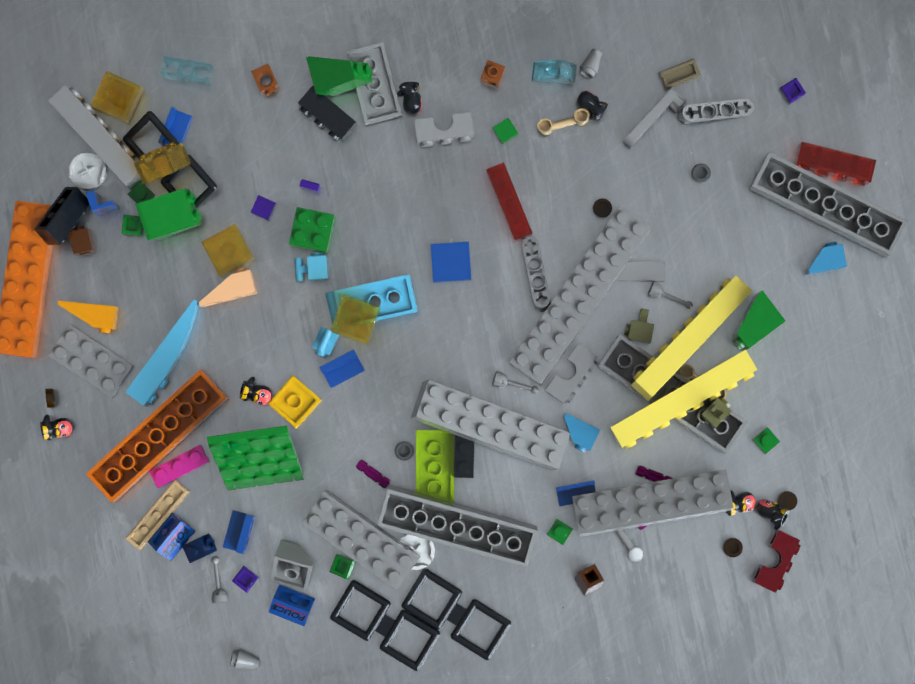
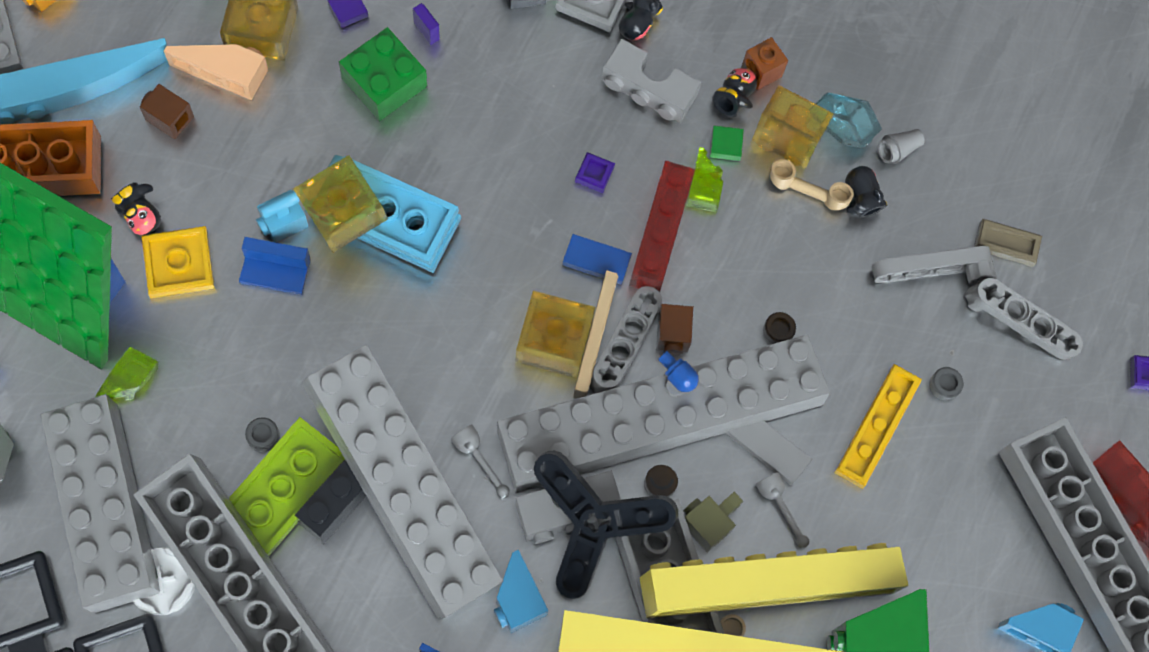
camera: 25 degrees right, 15 degrees down
medium azure brick [294,252,329,282] -> none
green plate [329,554,356,579] -> none
magenta axle [356,460,390,488] -> none
blue tile [431,241,471,283] -> none
none -> clear neon green slope [95,347,158,401]
none -> reddish brown brick [139,84,194,139]
none -> clear yellow brick [515,291,596,378]
none -> black piece [534,450,678,599]
none -> blue tile [562,234,632,285]
none -> tan tile [573,271,618,399]
none -> dark purple tile [575,152,615,193]
none -> dark brown tile [644,465,678,497]
none -> reddish brown brick [656,304,694,355]
none -> blue cylinder [658,351,699,392]
none -> clear neon green slope [687,147,724,213]
none -> black animal [712,68,758,118]
none -> clear yellow brick [752,85,834,169]
none -> yellow tile [834,364,922,489]

